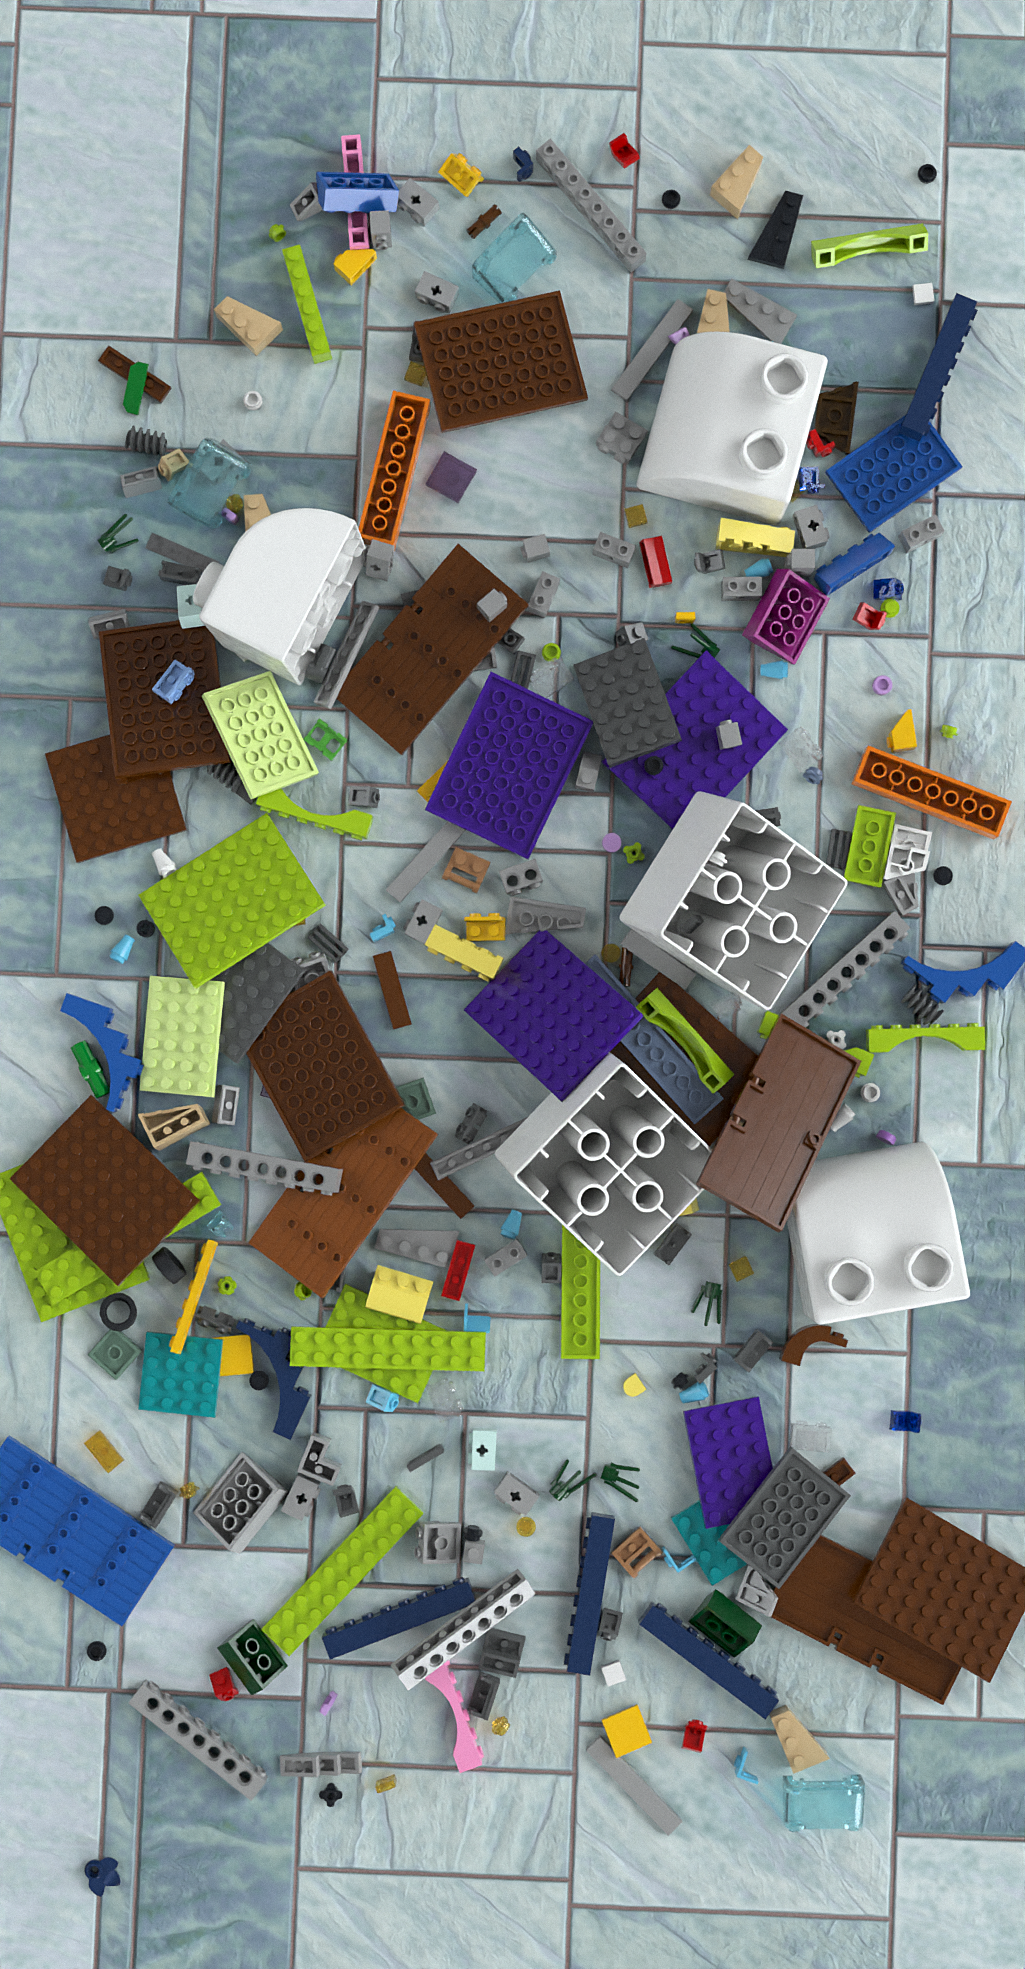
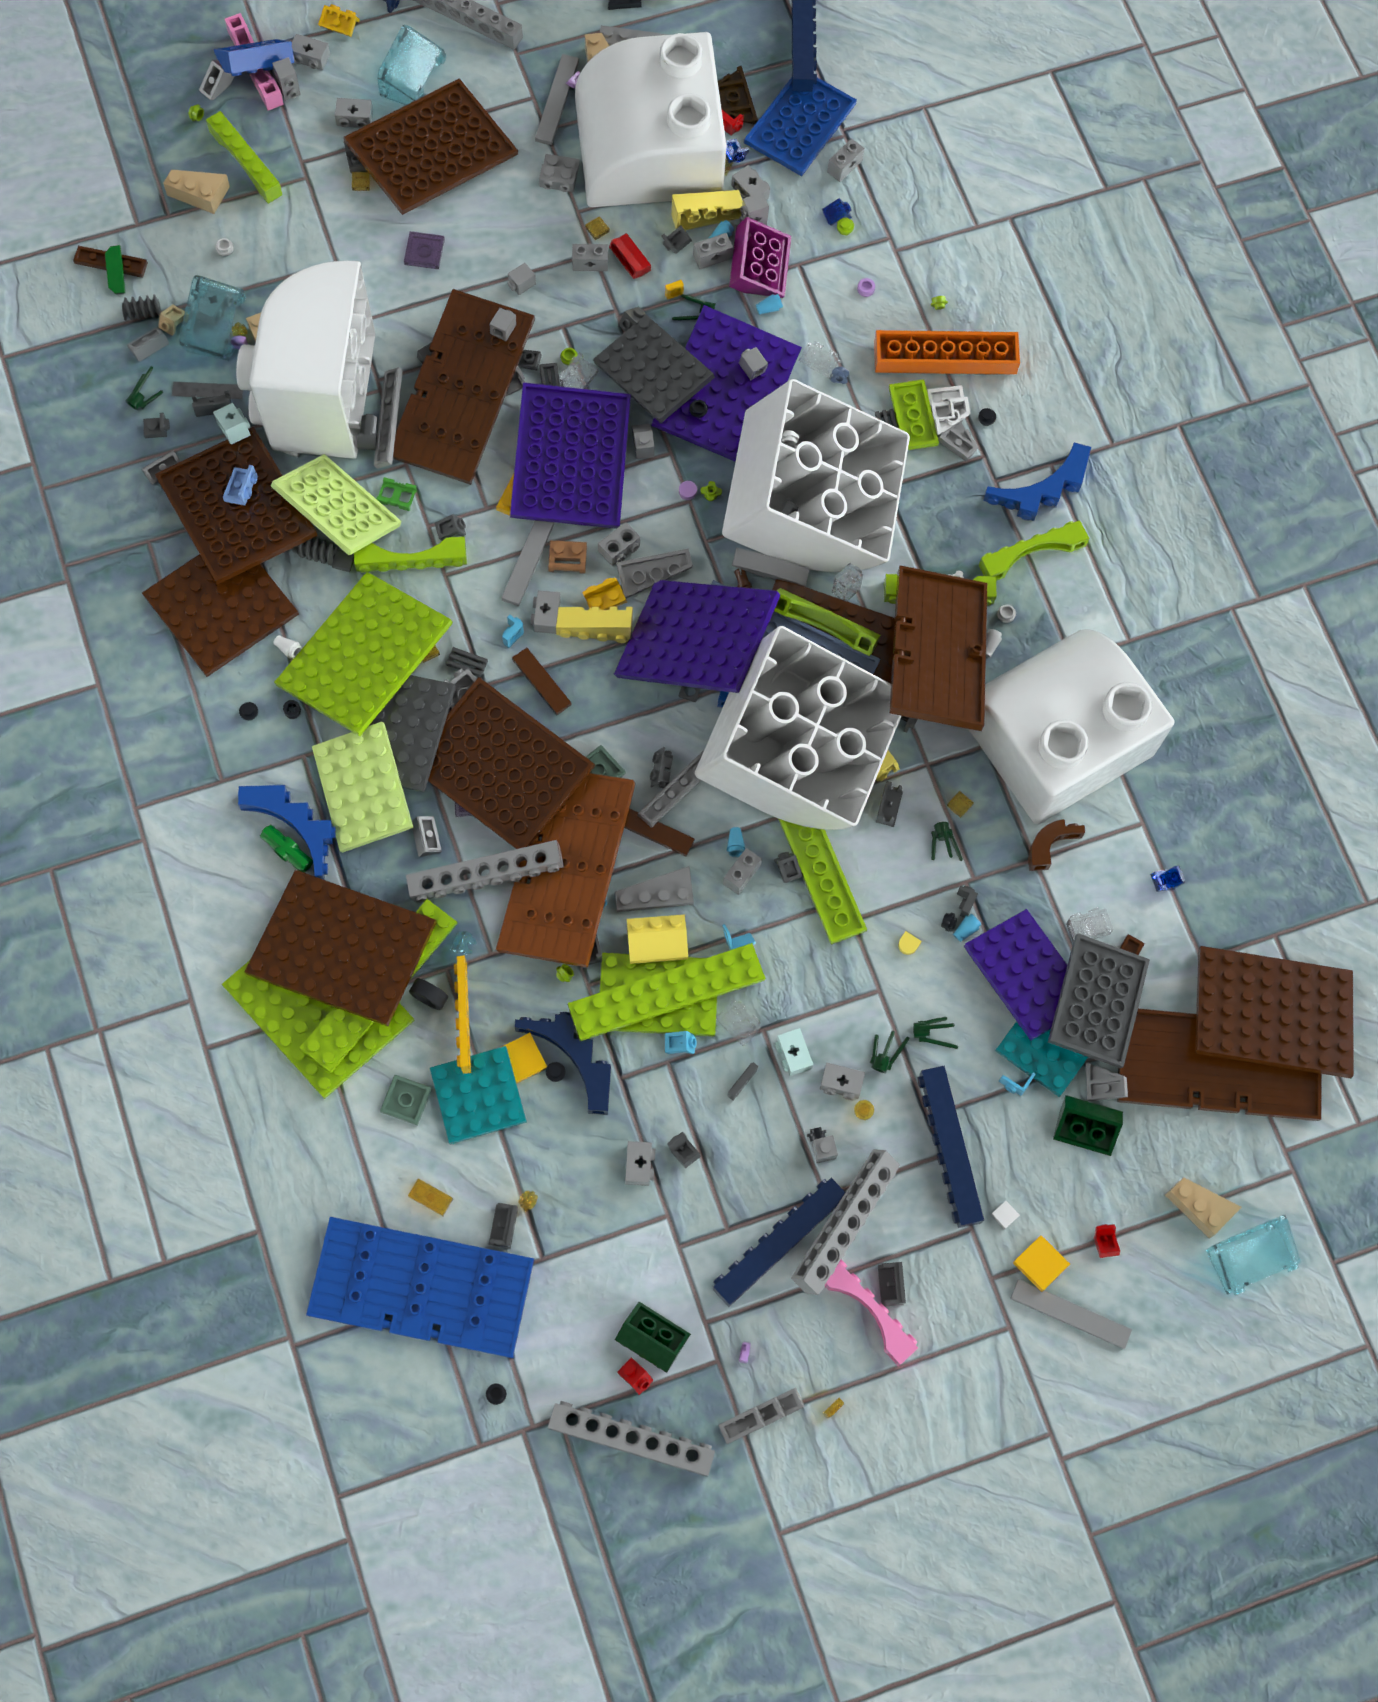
camera: 30 degrees left, 15 degrees down
dark blue plate [84,1857,121,1897] -> none
black tyre [99,1293,137,1331] -> none
medium azure cone [110,934,135,964] -> none
tan wedge [138,1104,210,1151] -> none
light grey slope [193,1452,289,1553] -> none
dark grey hinge [195,1305,236,1334] -> none
lime plate [218,1276,237,1295] -> none
lime plate [261,1486,424,1656] -> none
light grey brick [297,1432,342,1486] -> none
black plate [319,1783,343,1807] -> none
yellow slope [334,249,377,286] -> none
orange brick [358,390,431,551] -> none
light grey brick [363,539,395,581] -> none
light grey plate [414,1521,461,1564] -> none
red plate [441,1240,475,1301] -> none
reddish brown pin [466,204,502,239] -> none
dark grey slope [478,1628,526,1678] -> none
clear yellow plate [492,1716,510,1736] -> none
light grey brick [528,571,560,618] -> none
dark grey bracket [597,1608,623,1641] -> none
clear yellow plate [601,944,620,963] -> none
medium nougat plate [611,1526,663,1578] -> none
dark blue brick [638,1602,779,1720] -> none
dark grey hinge [732,1329,774,1372] -> none
medium azure bracket [734,1747,759,1784] -> none
light grey brick [779,911,910,1028] -> none
blue slope [813,533,895,596] -> none
red bracket [852,602,887,630] -> none
medium lavender tile [876,1130,896,1145] -> none
yellow slope [886,709,917,753] -> none
dark grey piece [901,984,944,1025] -> none

